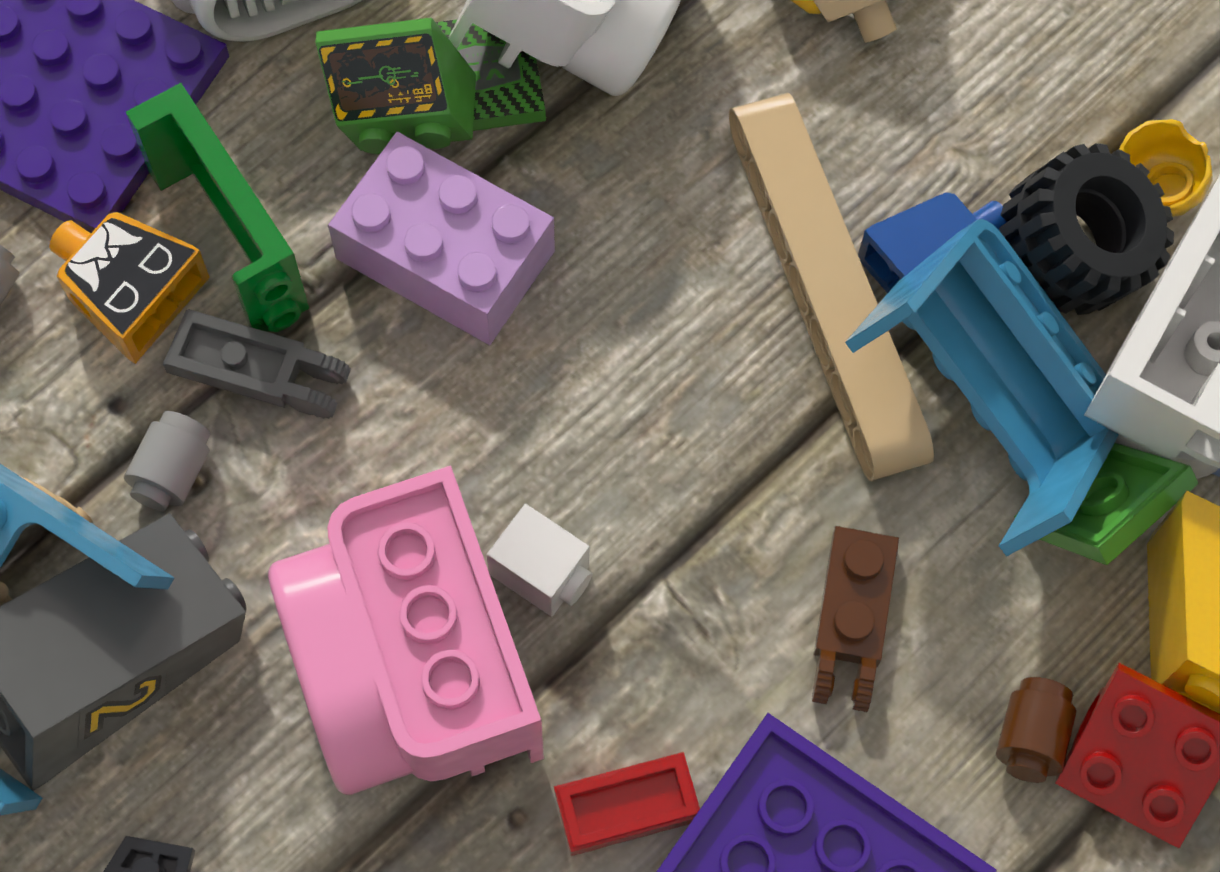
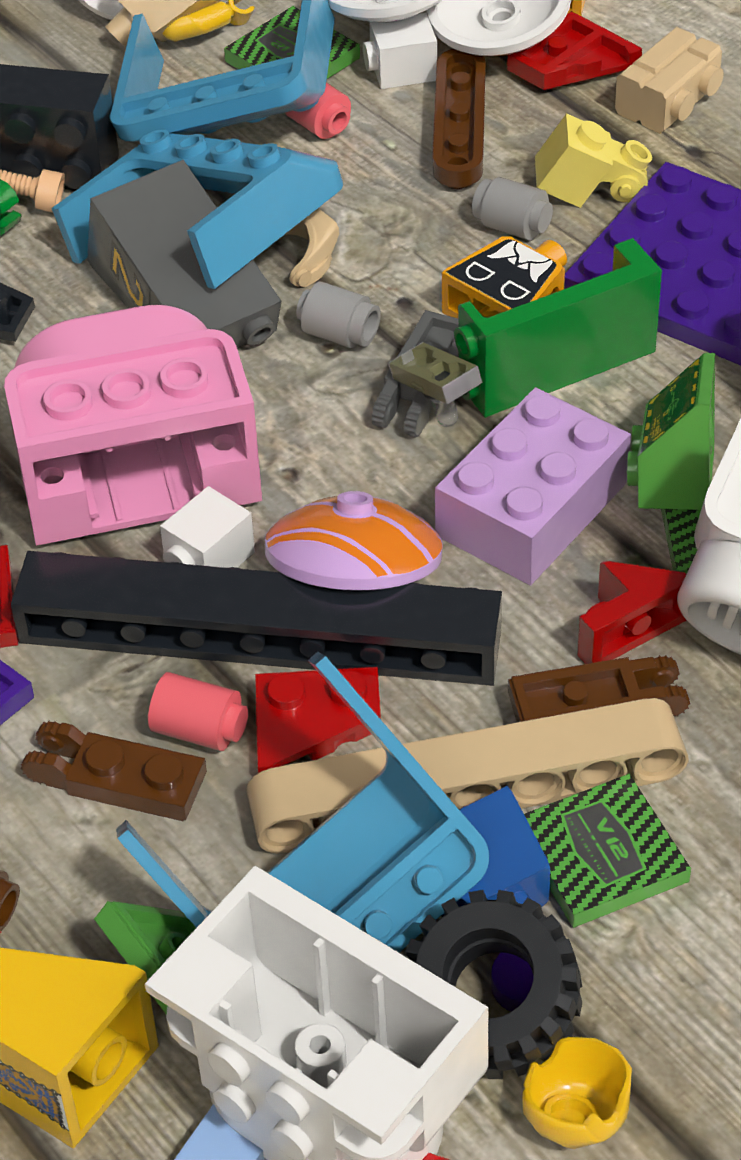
camera: 100 degrees right, 20 degrees down
none -> black brick [11,551,502,686]
none -> coral brick [148,672,248,751]
none -> red wing [255,667,381,773]
none -> dish [265,491,443,590]
none -> olive piece [388,342,482,427]
none -> reddish brown hinge [508,655,690,723]
none -> tile [524,773,691,928]
none -> red slope [577,561,687,664]

